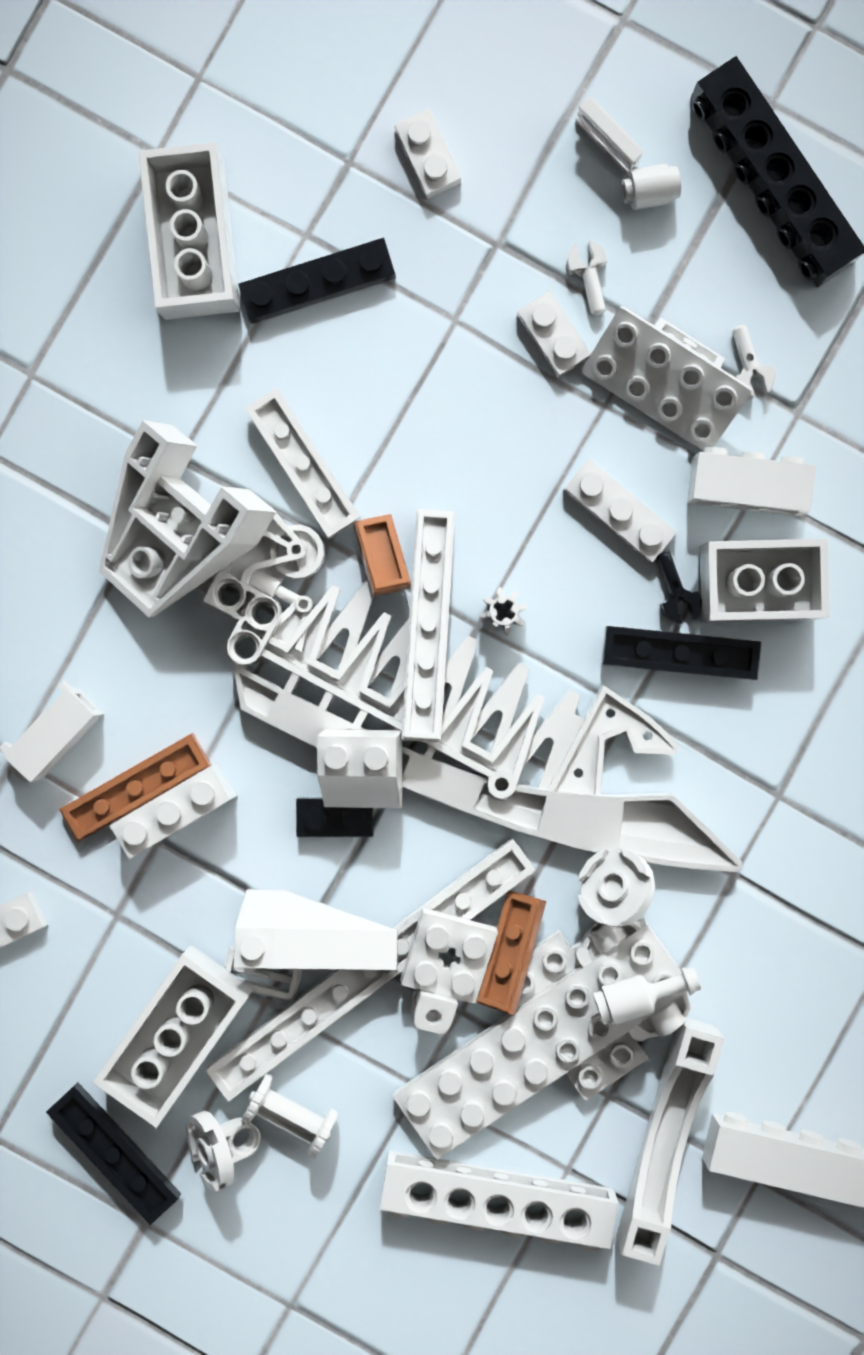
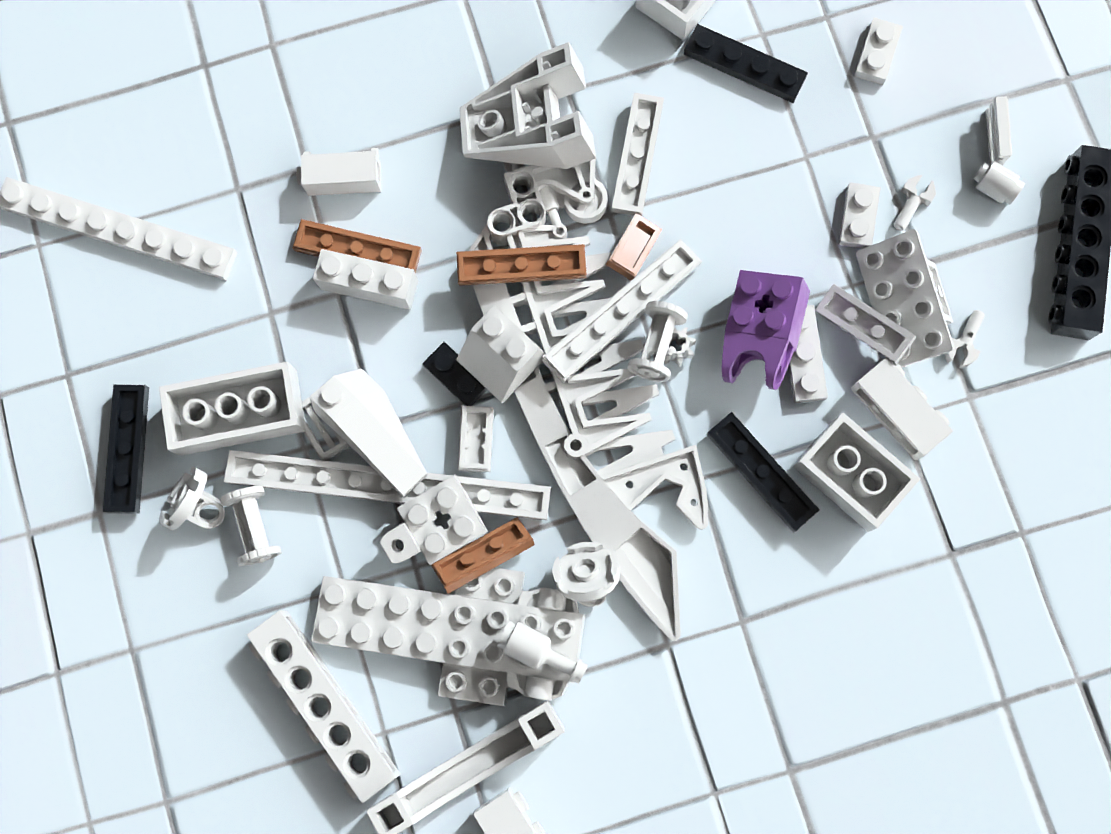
camera: 50 degrees right, 10 degrees down
black bar [656,552,702,624] -> none
none -> nougat tile [456,244,587,286]
none -> white plate [458,406,494,472]
none -> white hose [627,301,688,382]
none -> medium lavender brick [721,270,810,390]
none -> white plate [815,284,916,364]

